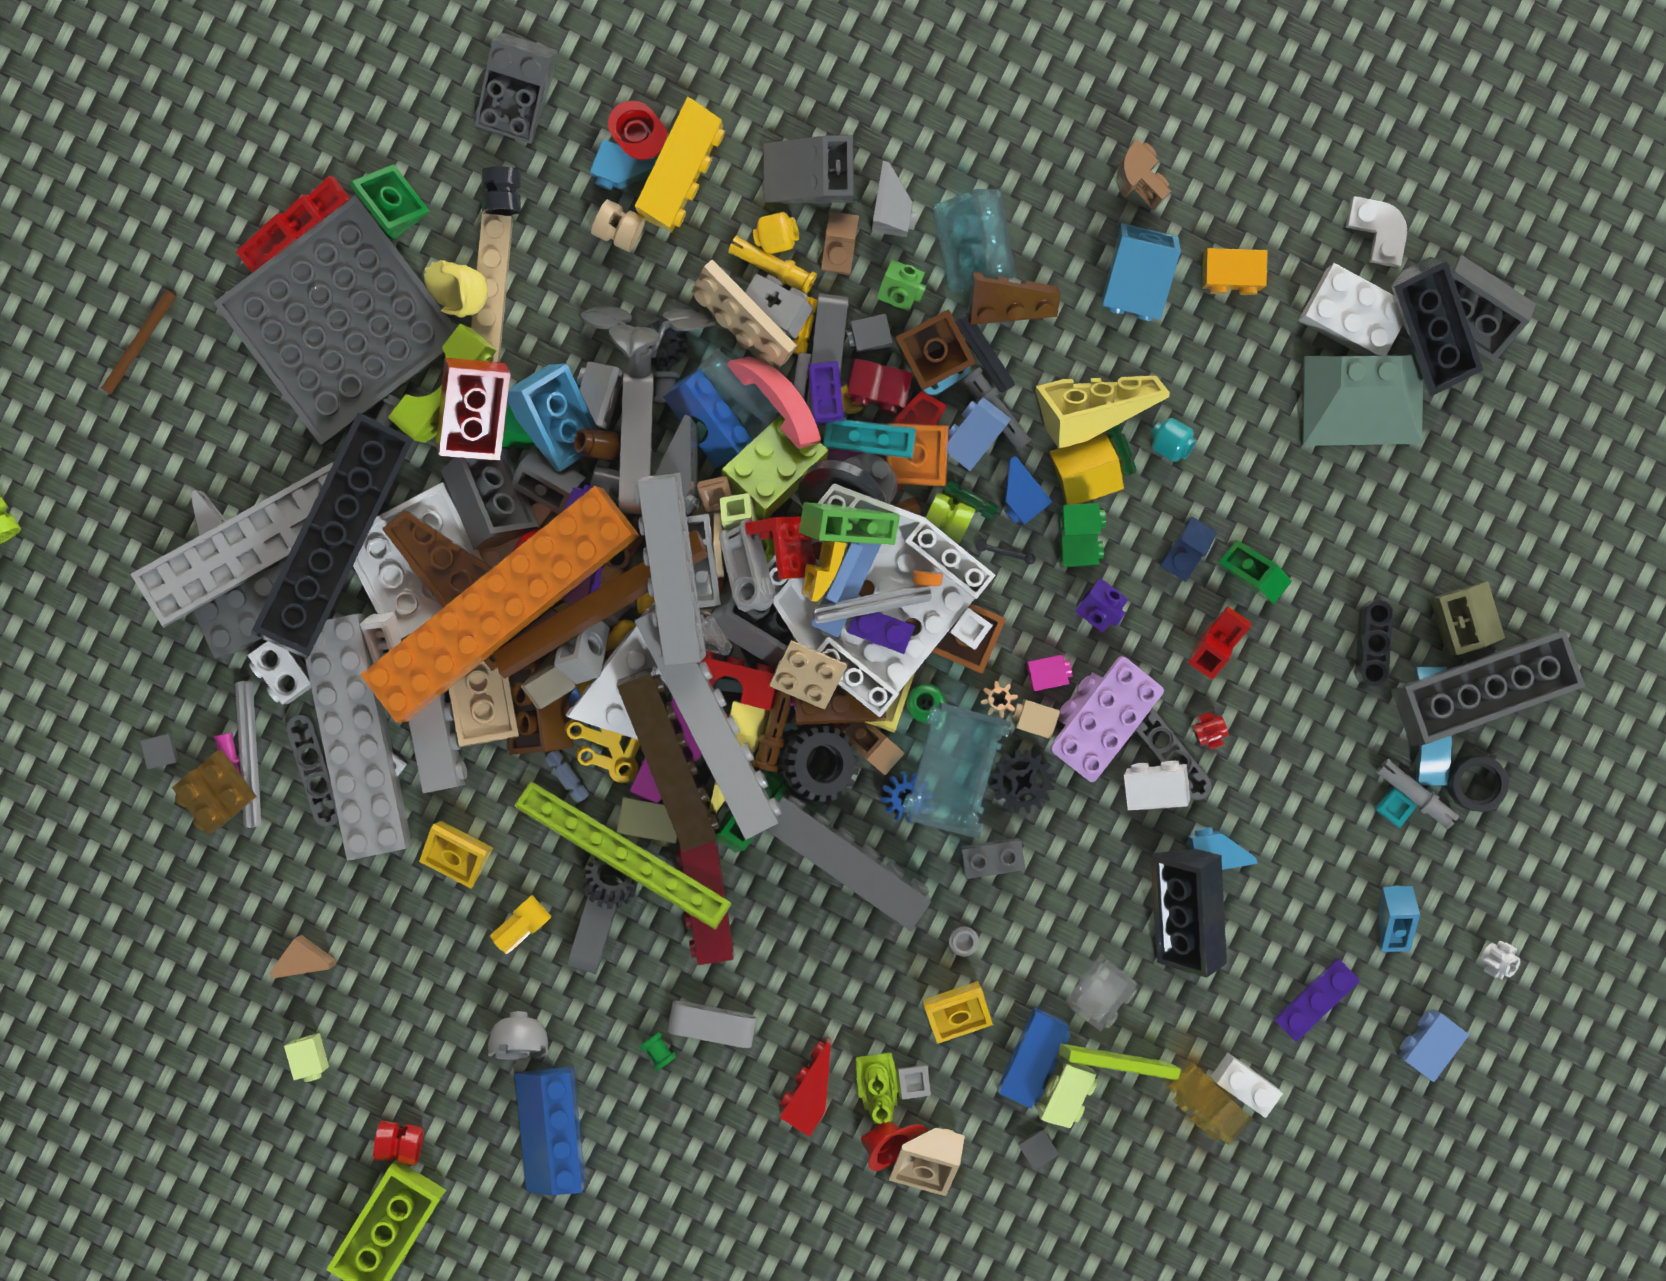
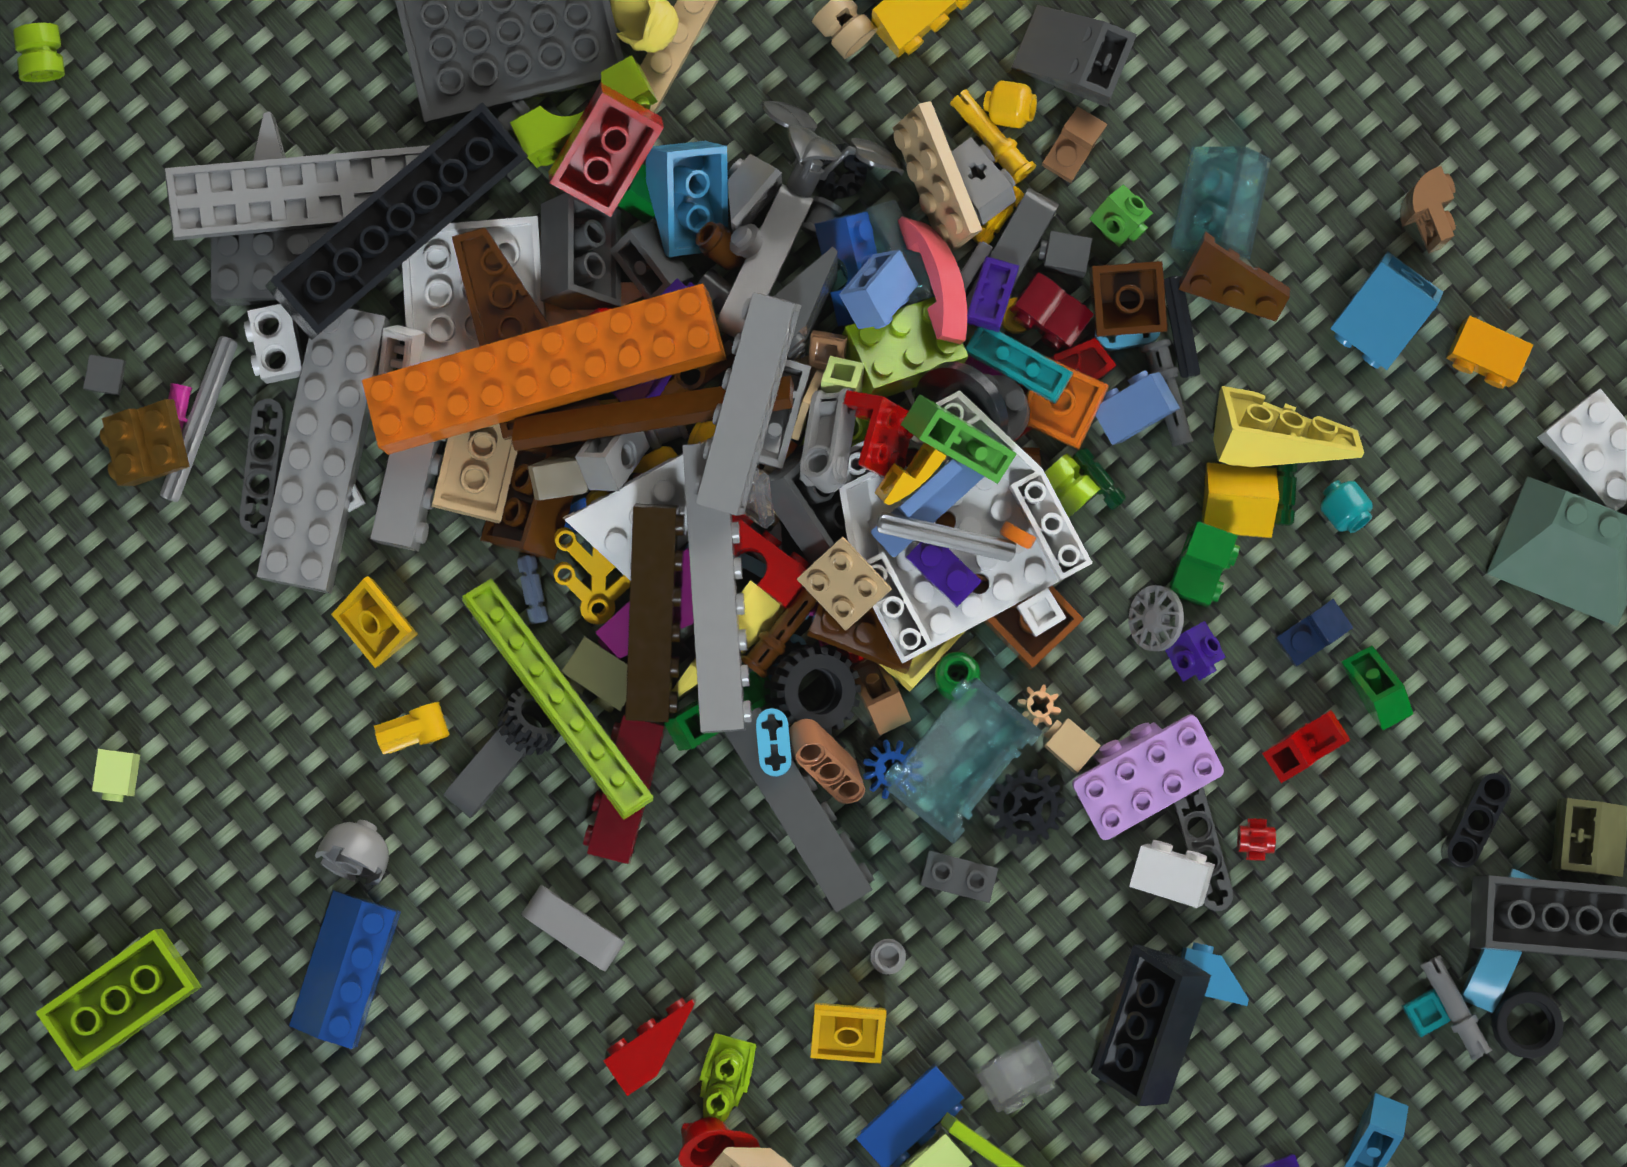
camera: 20 degrees right, 5 degrees down
medium nougat slope [270,935,336,979] -> none
red wheel [373,1121,424,1166] -> none
green bush [639,1031,677,1071] -> none
light grey slope [872,161,917,237] -> none
light grey plate [896,1065,931,1100] -> none
black hinge [975,540,1036,565] -> none
blue slope [1004,456,1052,526] -> none
dark pink brick [1026,655,1073,691] -> none
none -> light grey plate [730,224,763,258]
none -> medium azure beam [756,708,792,777]
none -> nougat beam [789,719,865,804]
none -> medium blue brick [839,249,918,329]
none -> light grey wheel [1128,585,1184,651]

